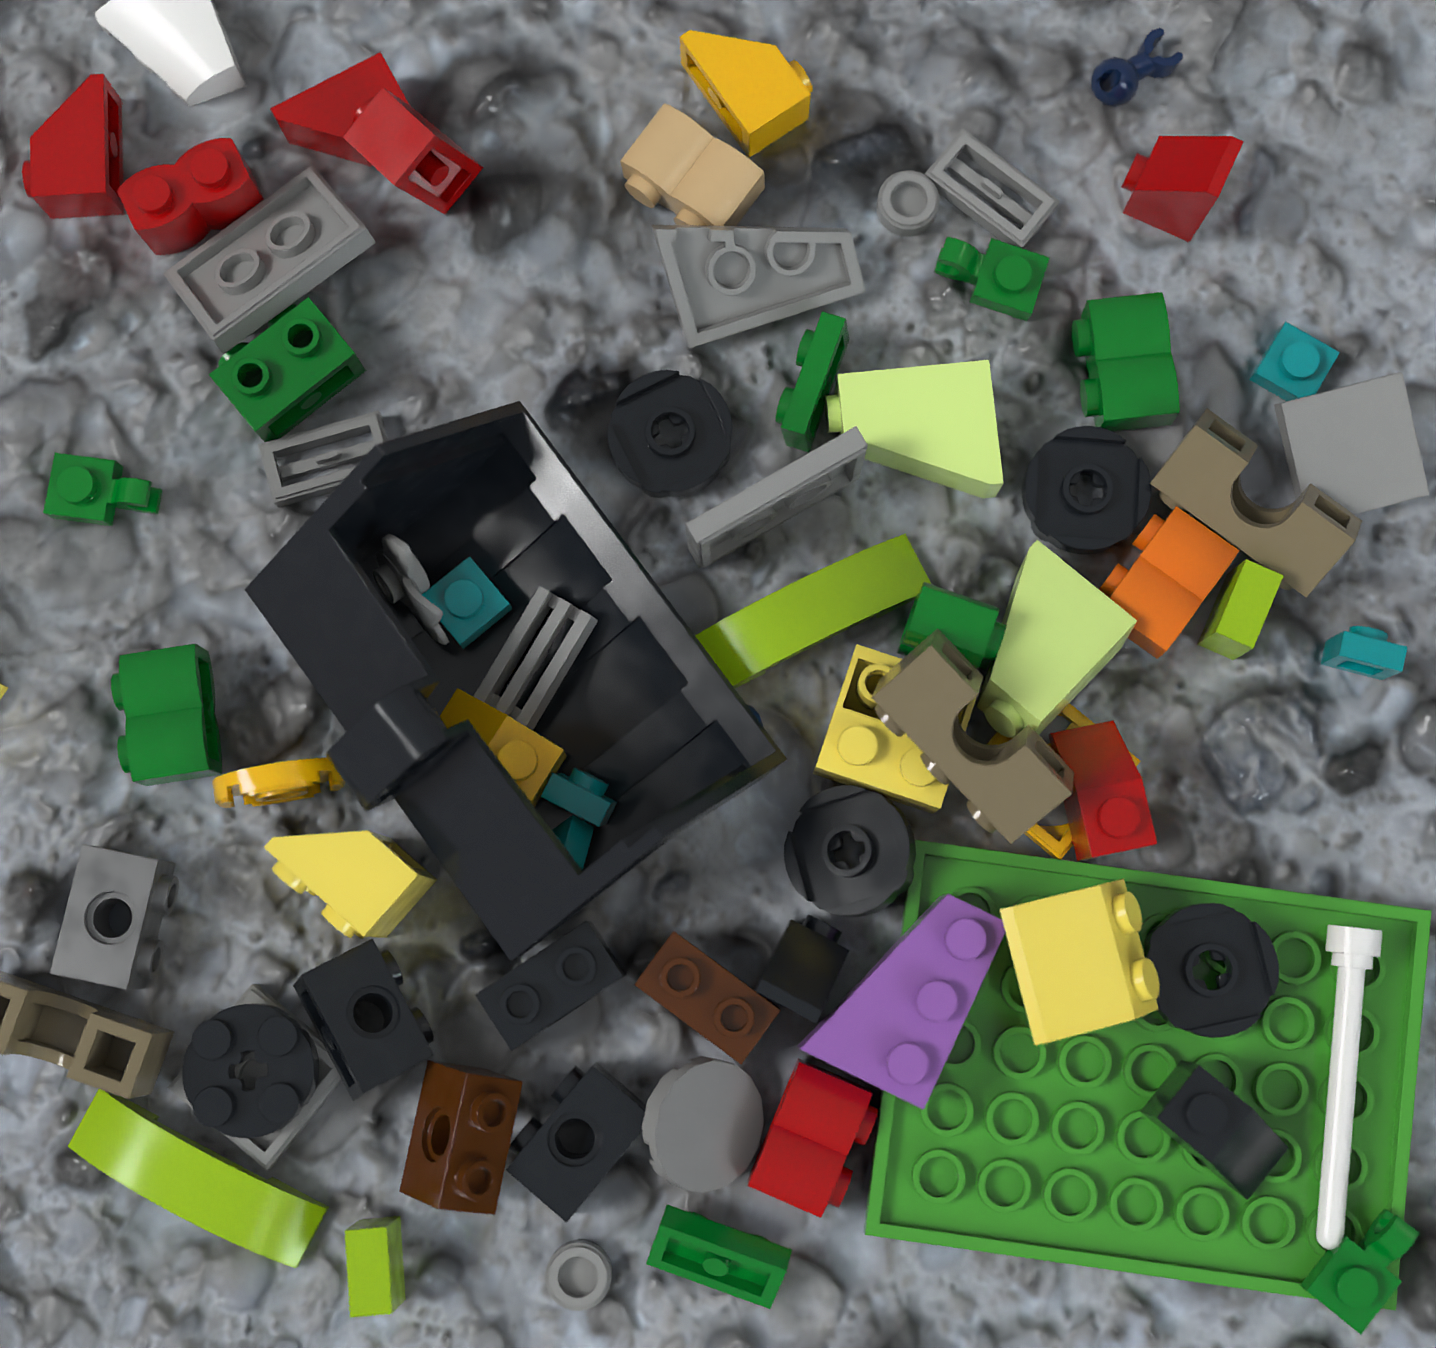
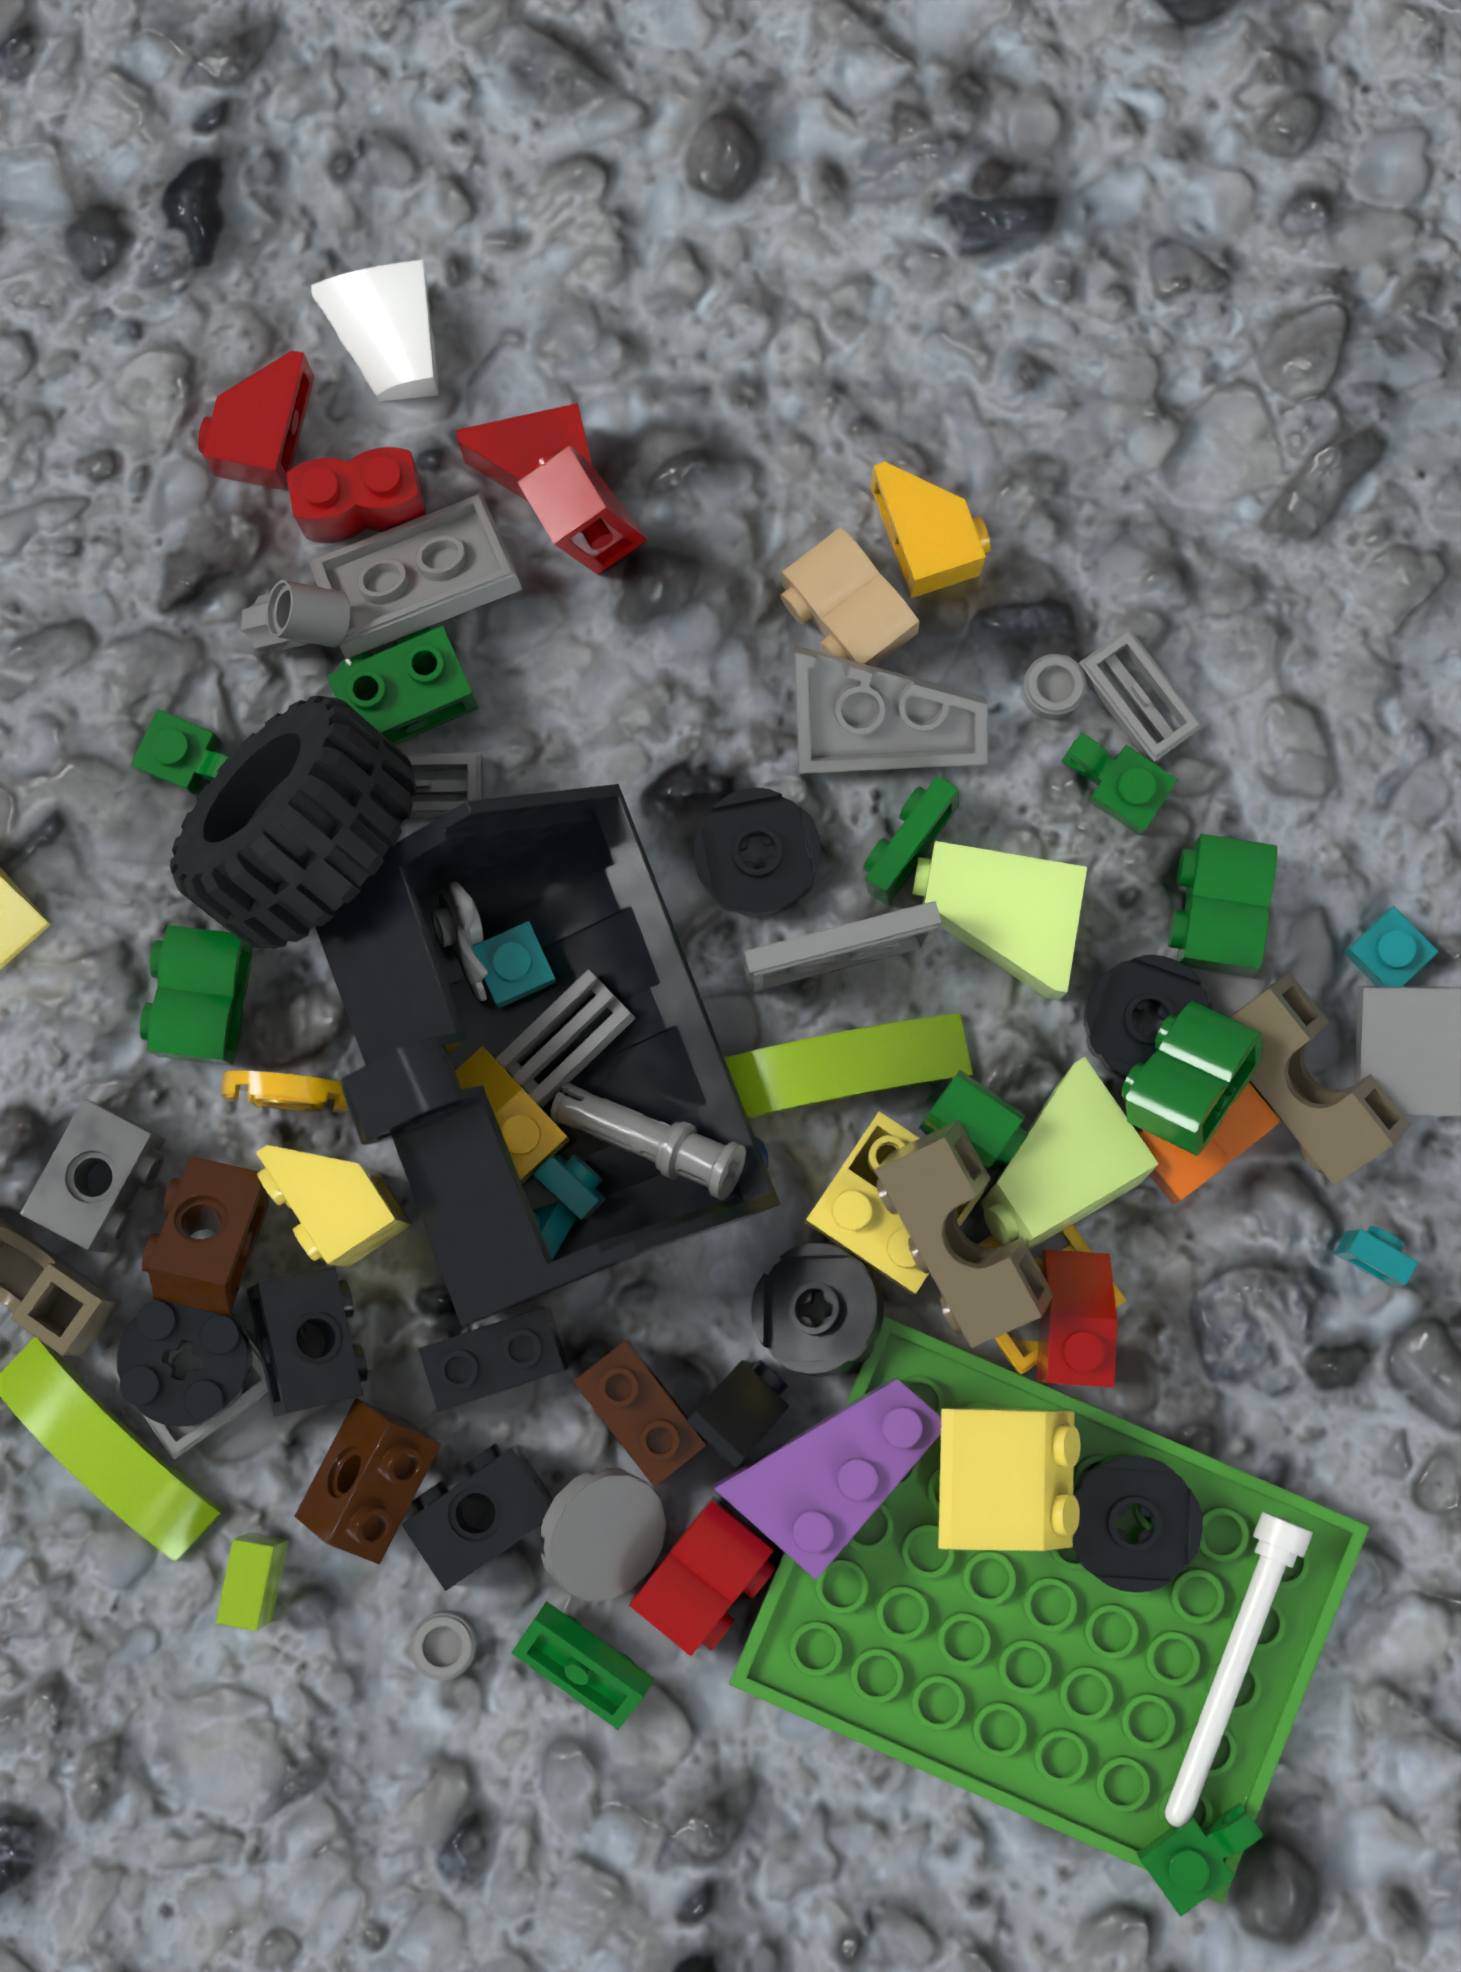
camera: 15 degrees right, 0 degrees up
dark blue arm [1091,28,1183,107] -> none
red slope [1121,136,1244,242] -> none
black slope [1140,1060,1289,1200] -> none
lime piece [1197,559,1284,660] -> none
none -> reddish brown brick [142,1156,269,1316]
none -> black tyre [170,696,416,949]
none -> light grey piece [241,580,350,652]
none -> light grey pin [551,1083,746,1200]
none -> green brick [1121,1001,1262,1156]

